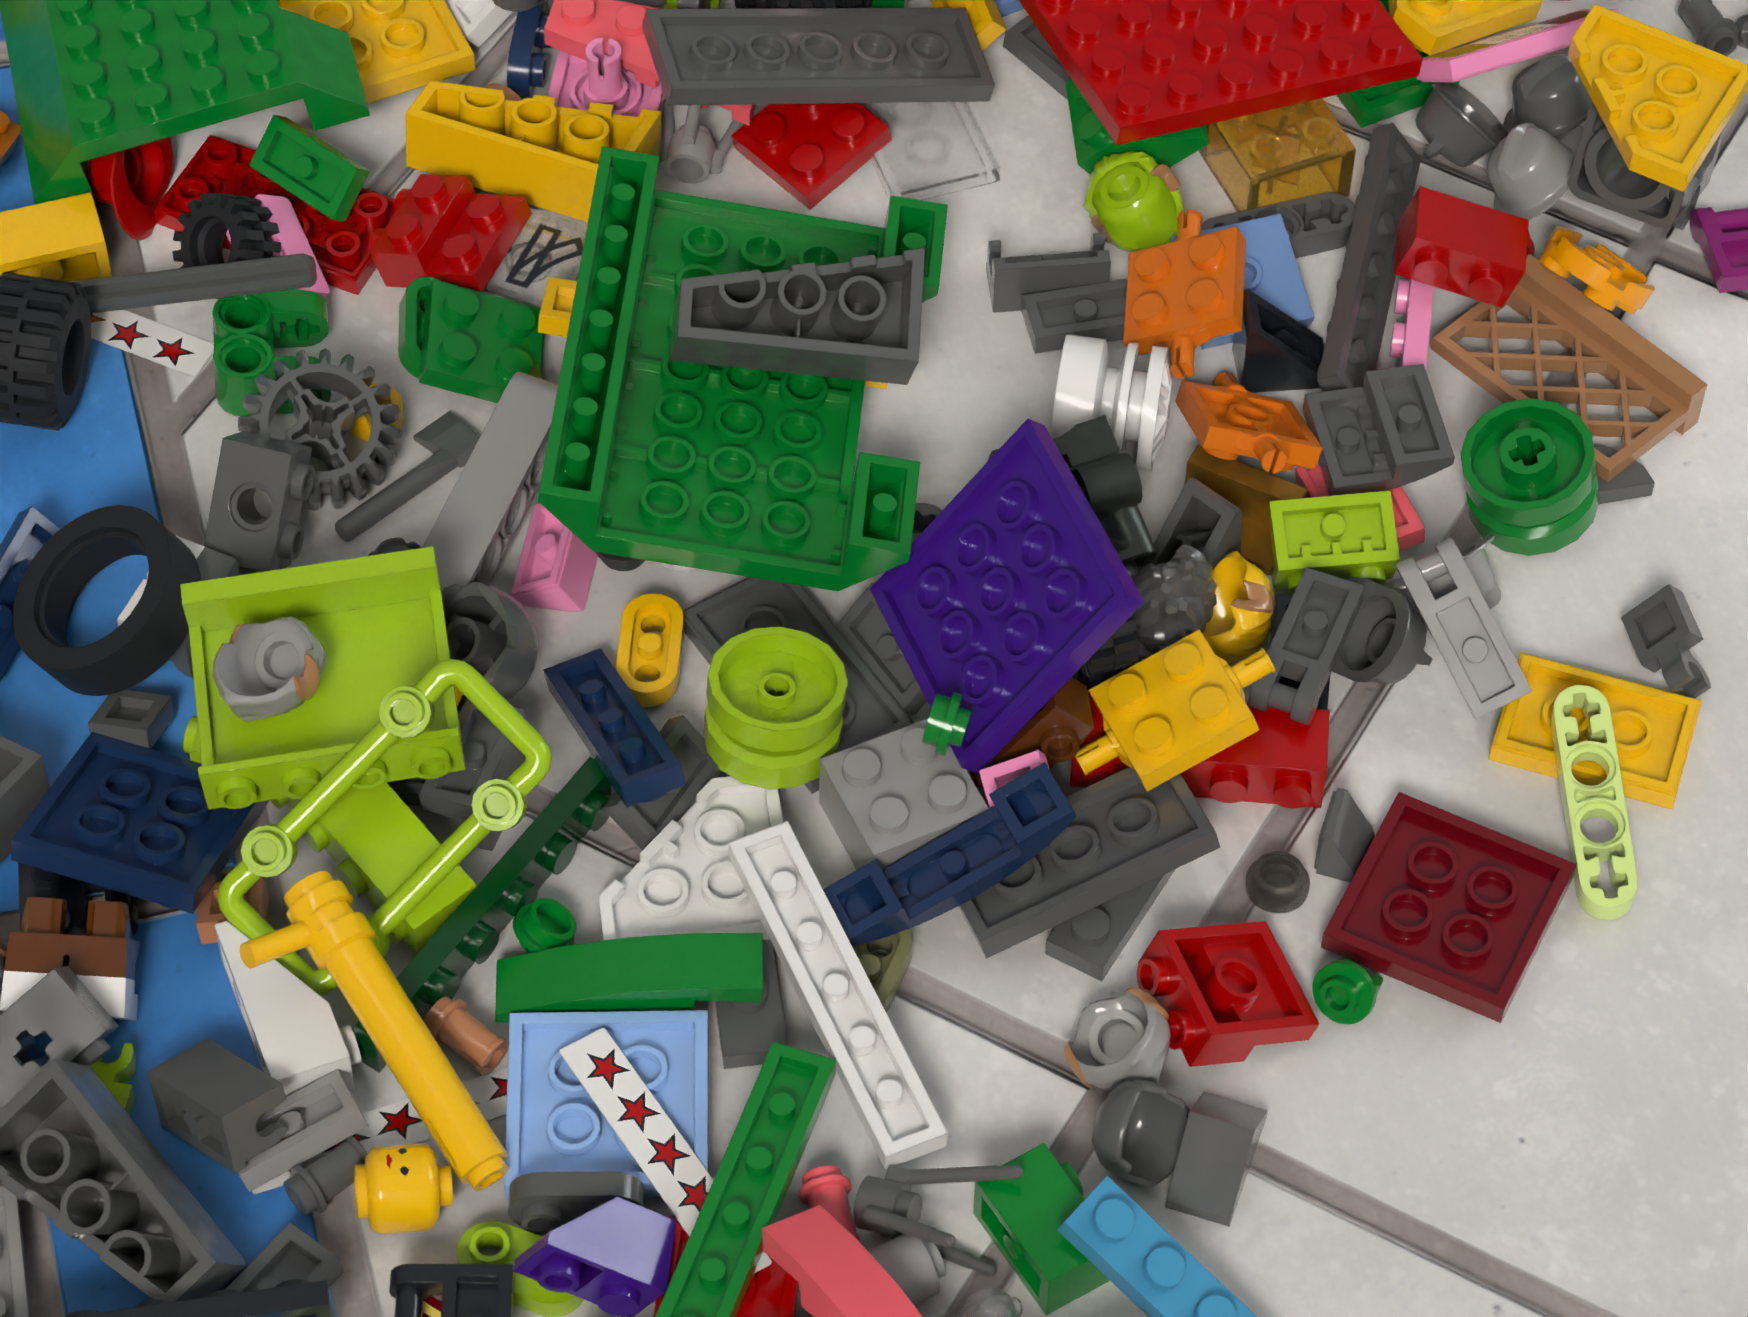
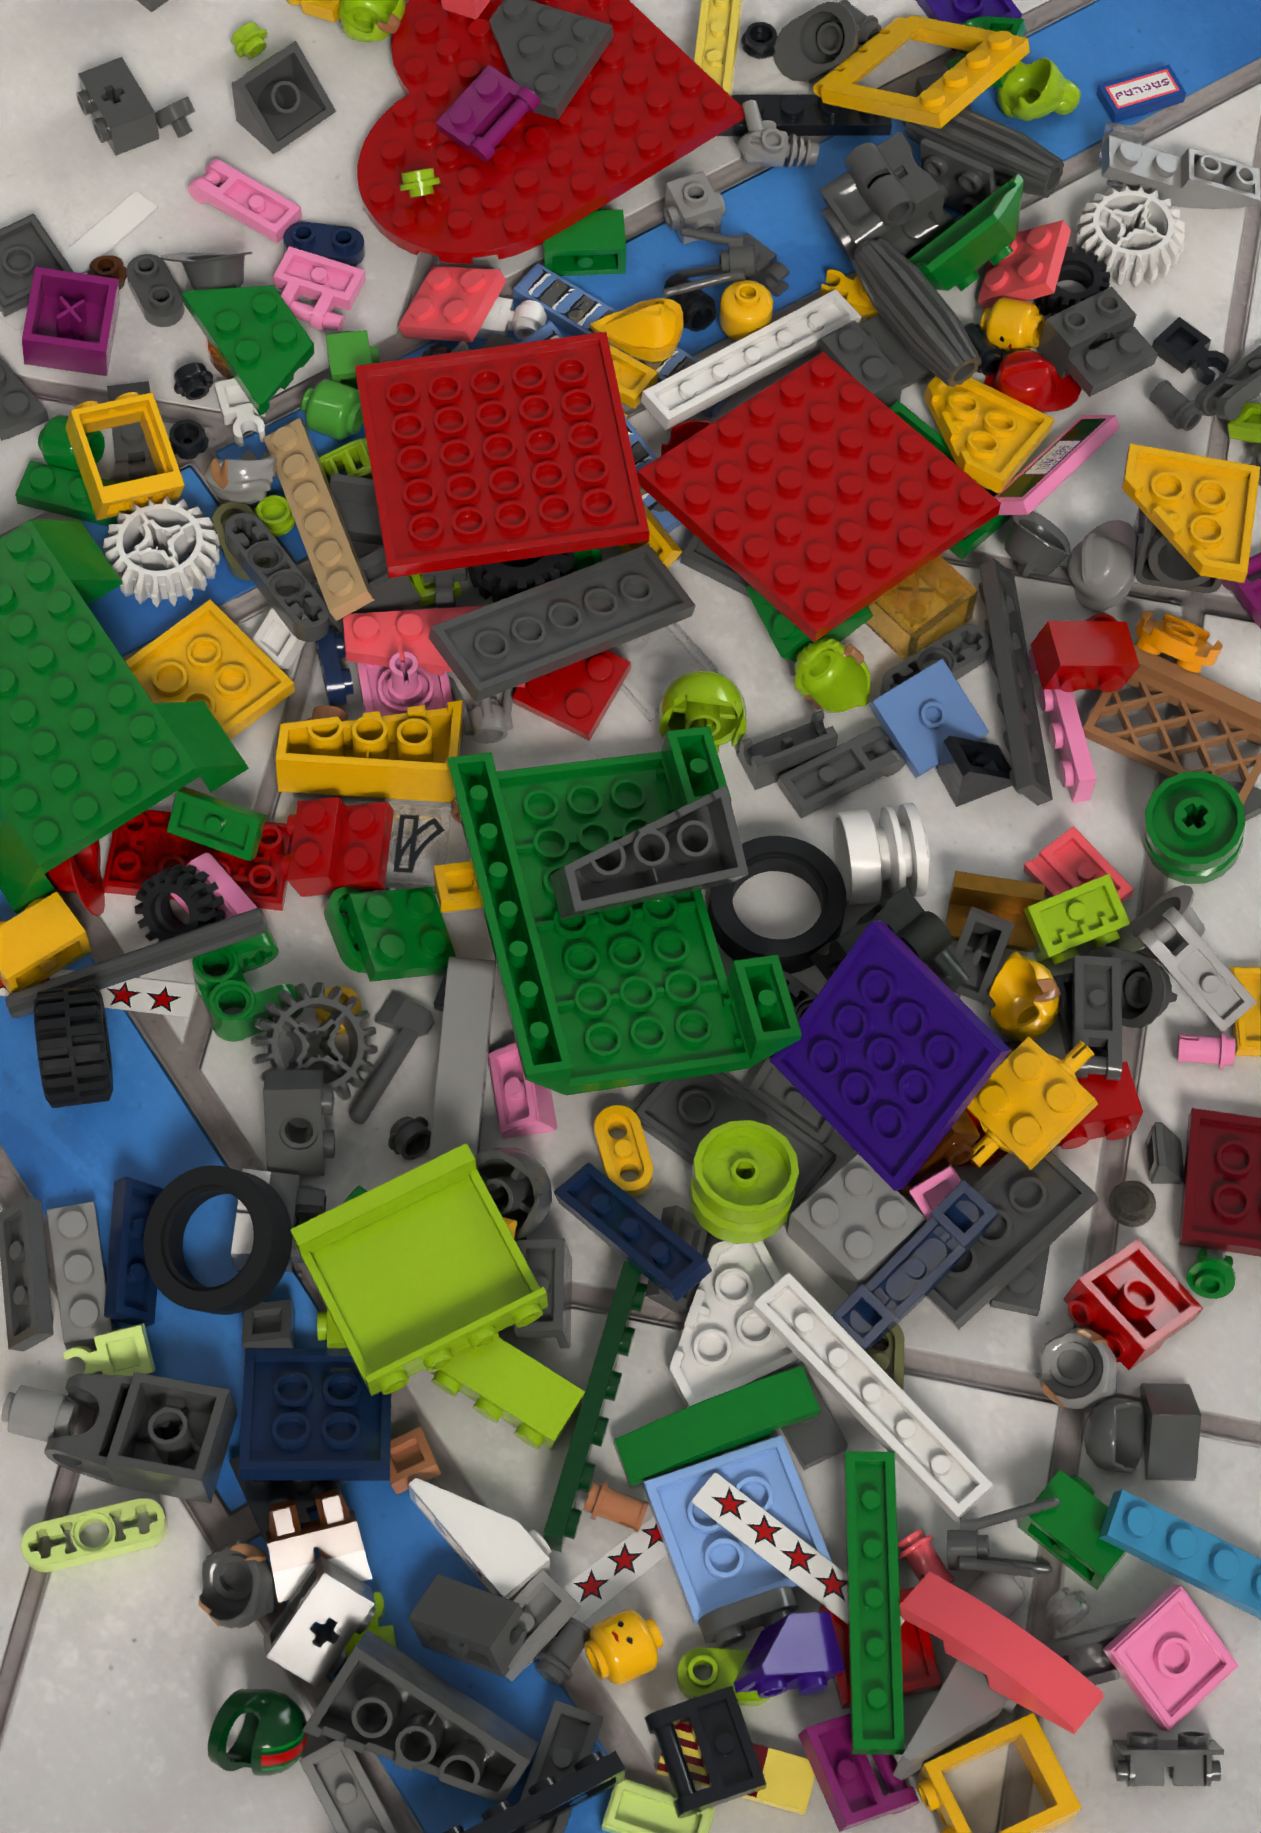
camera: 20 degrees left, 10 degrees up
light grey hair [212,616,326,722] -> none
lime bar [217,659,552,995] -> none
yellow cylinder [240,871,509,1191] -> none
green plate [513,898,577,953] -> none
green plate [922,692,972,756] -> none
orange plate [1123,209,1246,379] -> none
dark grey hair [1130,544,1217,654] -> none
orange plate [1175,372,1322,474] -> none
dark grey slope [1302,364,1455,496] -> none
dark grey piece [1503,54,1592,138] -> none
none -> lime cylinder [659,671,747,753]
none -> black tyre [708,836,846,974]
none -> bright pink pin [1177,1033,1236,1070]

